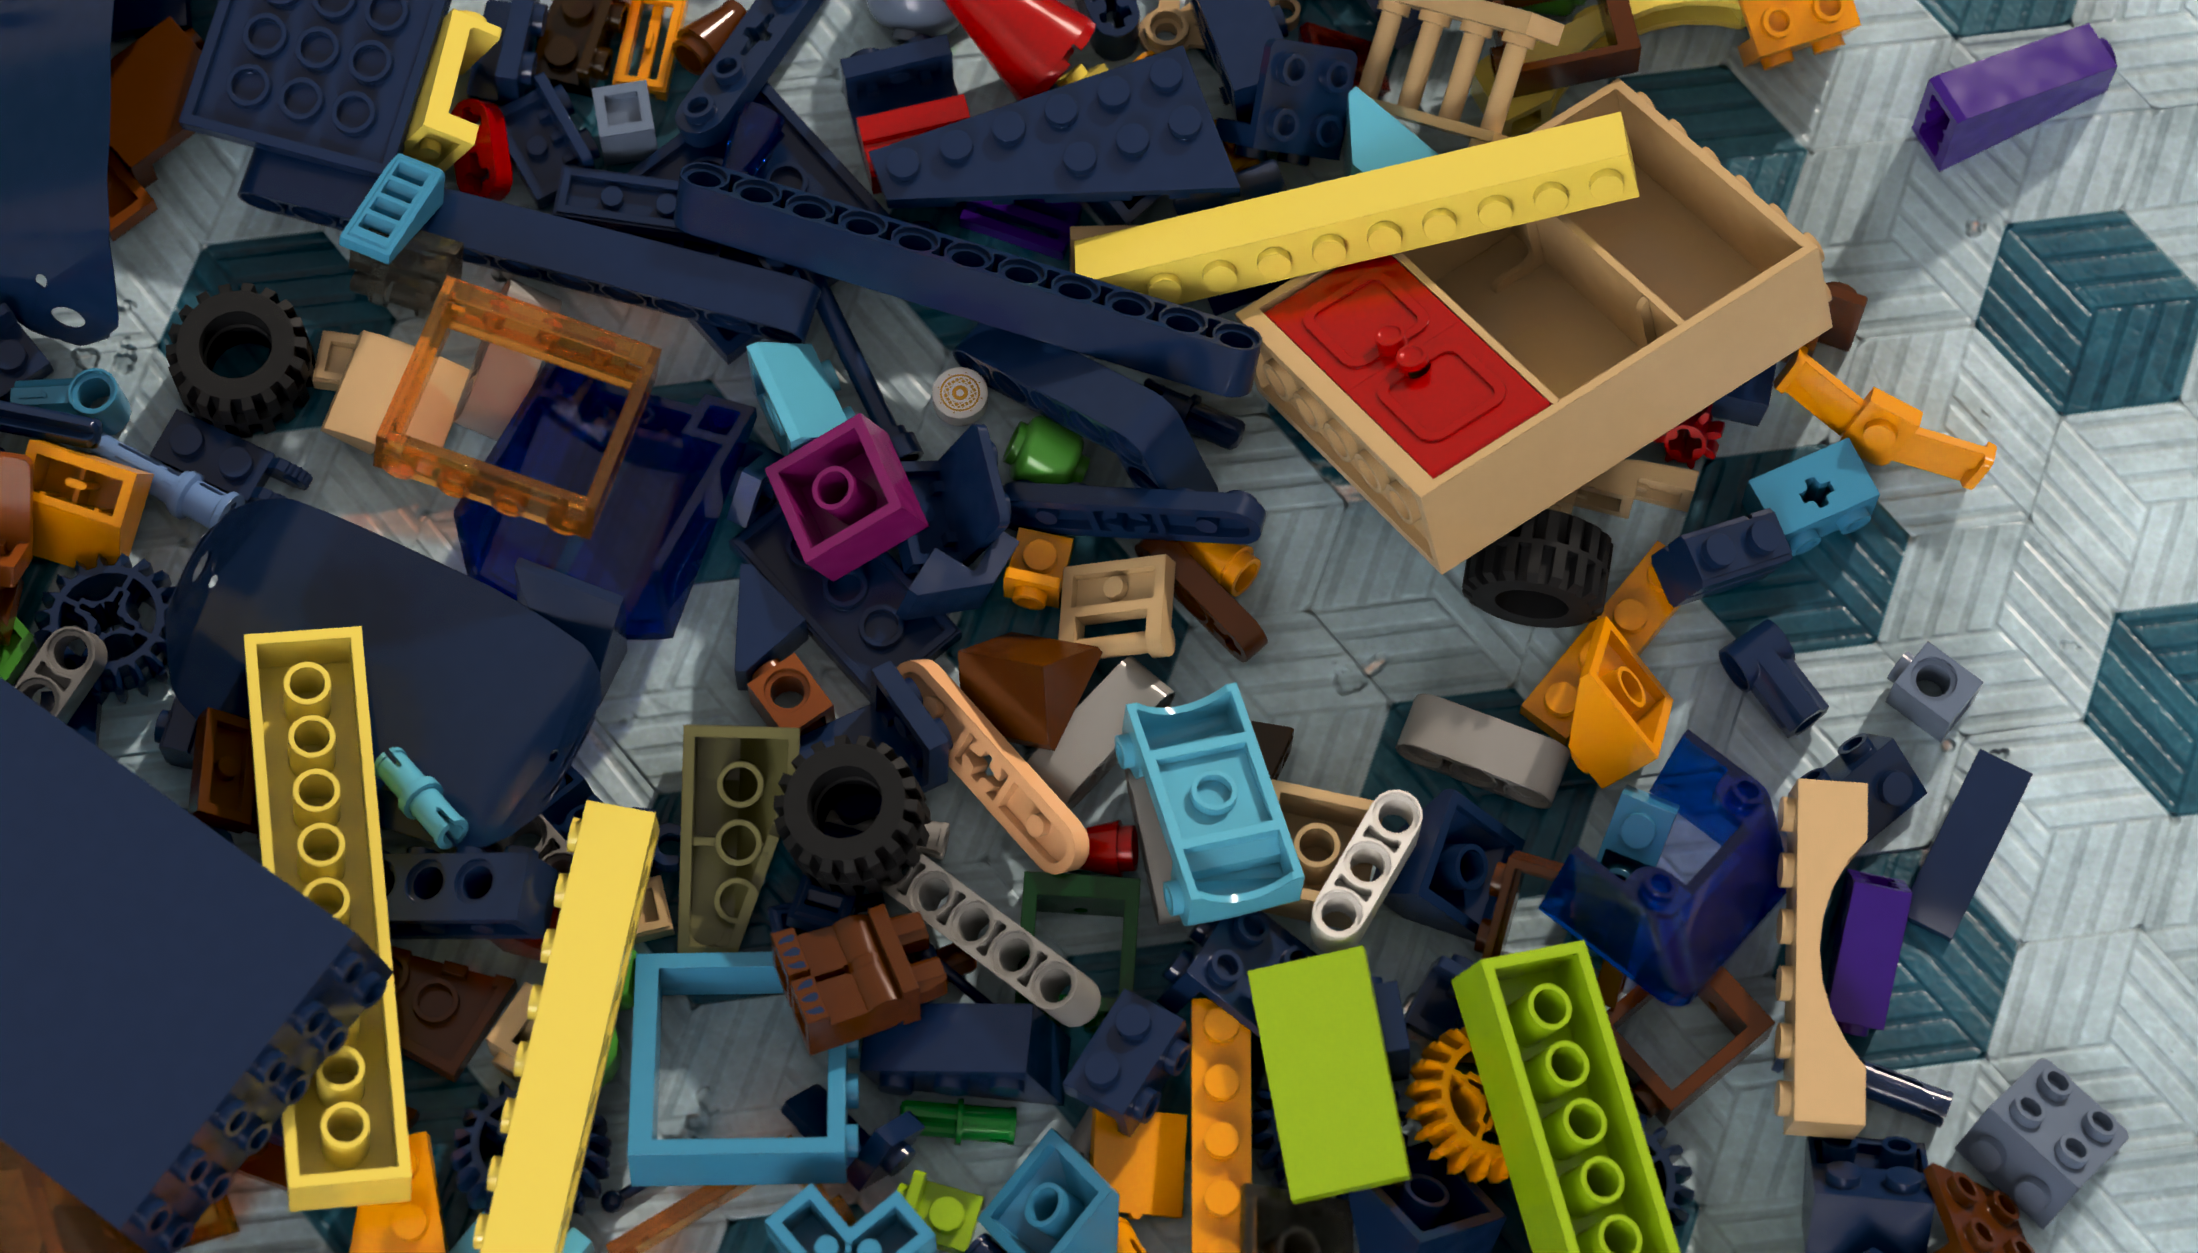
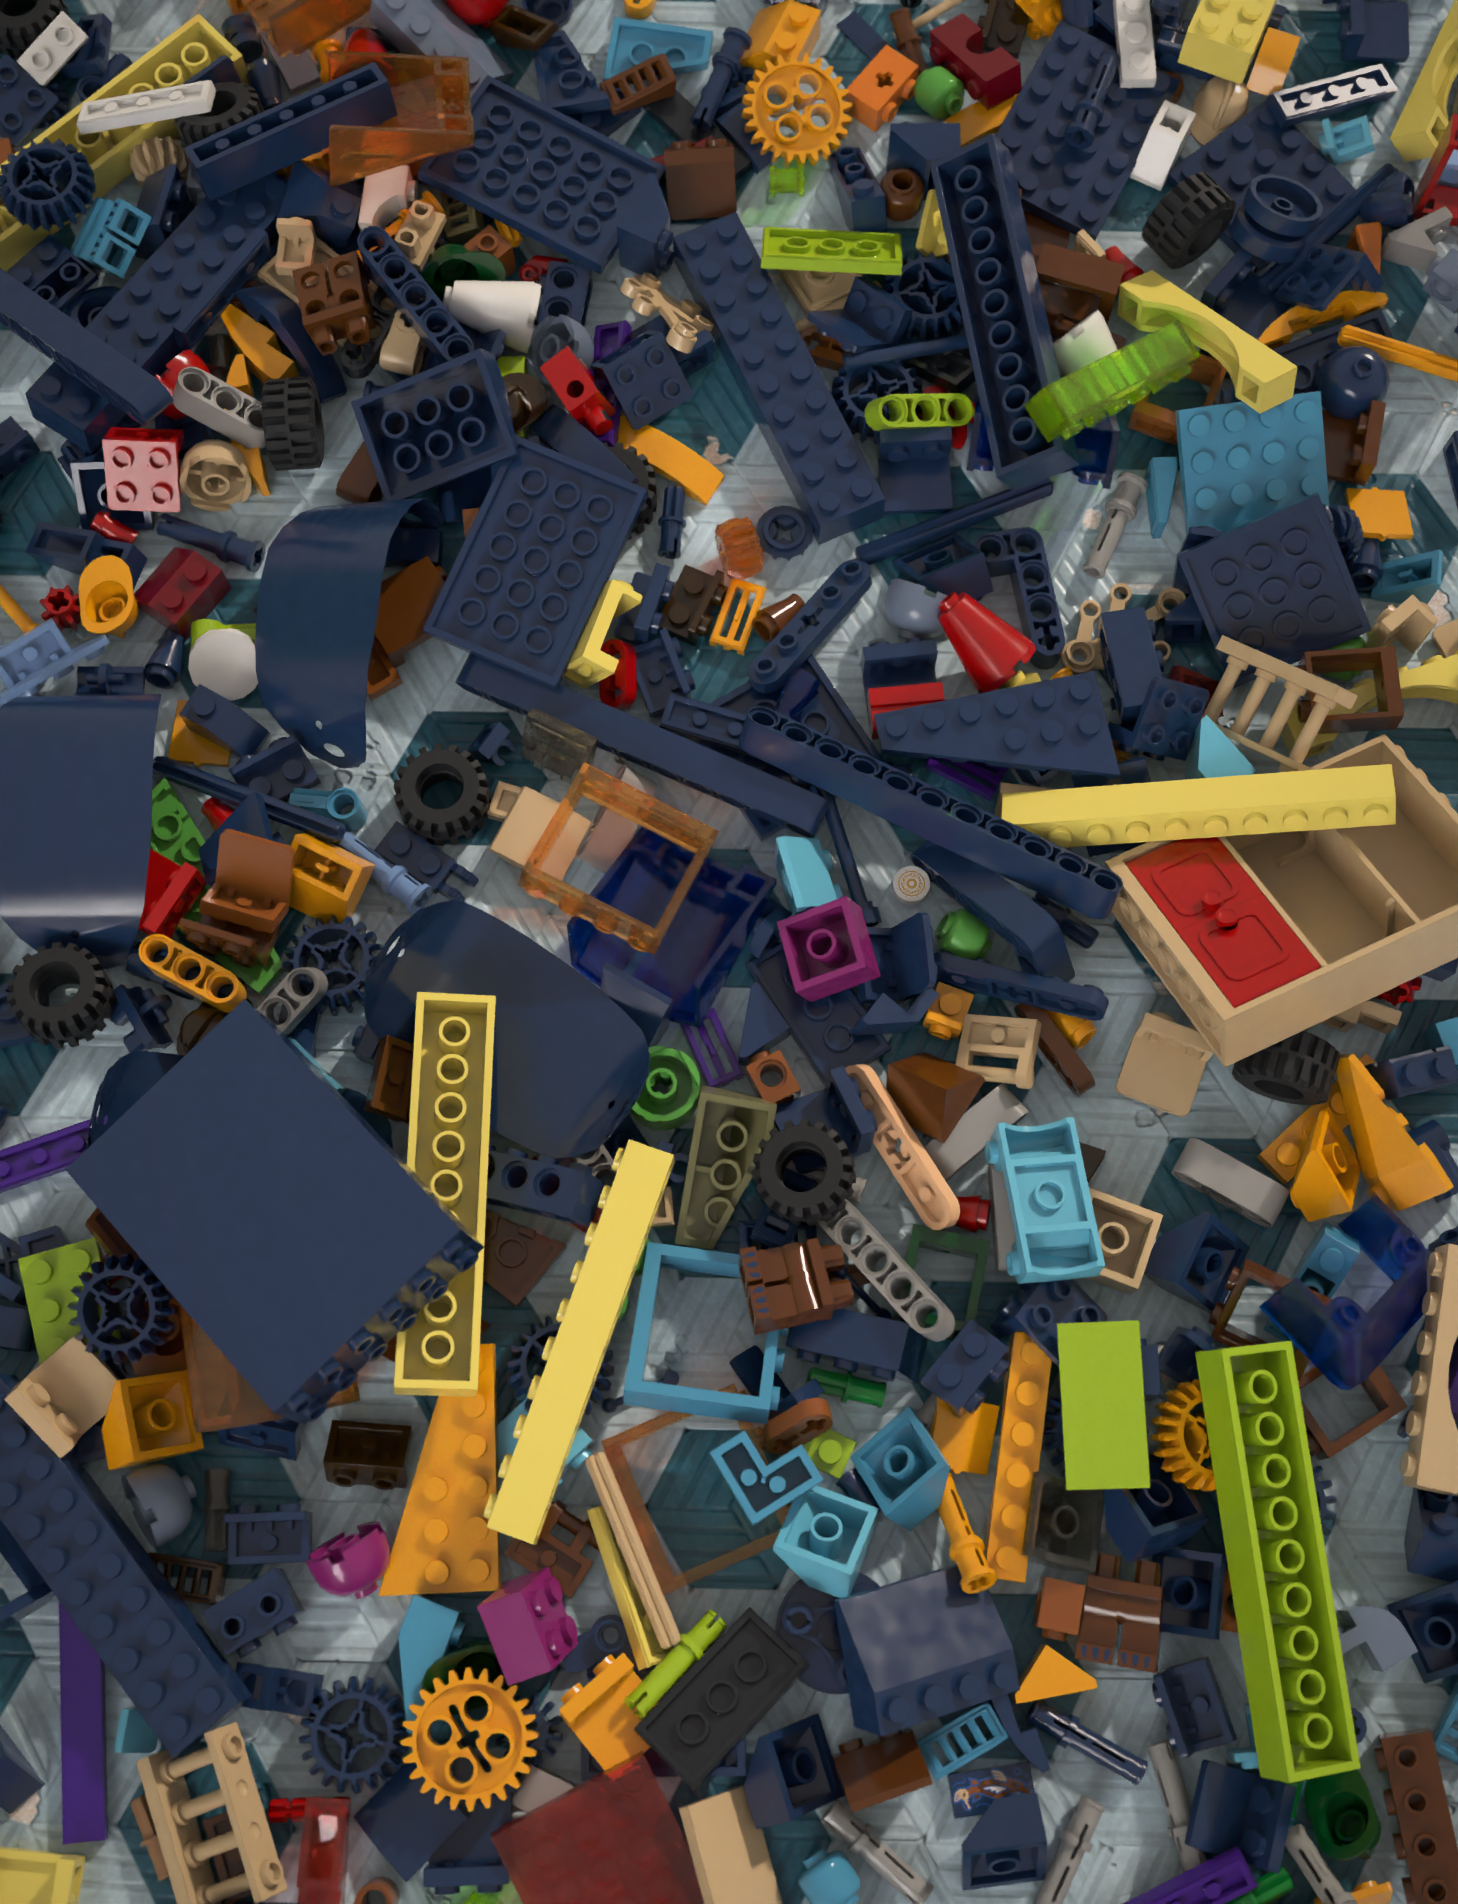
camera: 10 degrees right, 5 degrees up
dark azure slope [339,153,445,265] -> none
medium azure pin [374,747,469,849] -> none
tan bracket [486,981,534,1082] -> none
sand blue brick [592,80,658,167] -> none
white beam [1310,790,1423,953] -> none
none -> dark blue tile [467,722,517,767]
none -> bright green brick [630,1046,701,1131]
none -> dark purple tile [679,1007,744,1088]
none -> dark orange beam [762,1398,833,1455]
none -> tan bracket [1115,1012,1214,1117]
none -> light orange wedge [1336,1053,1454,1211]

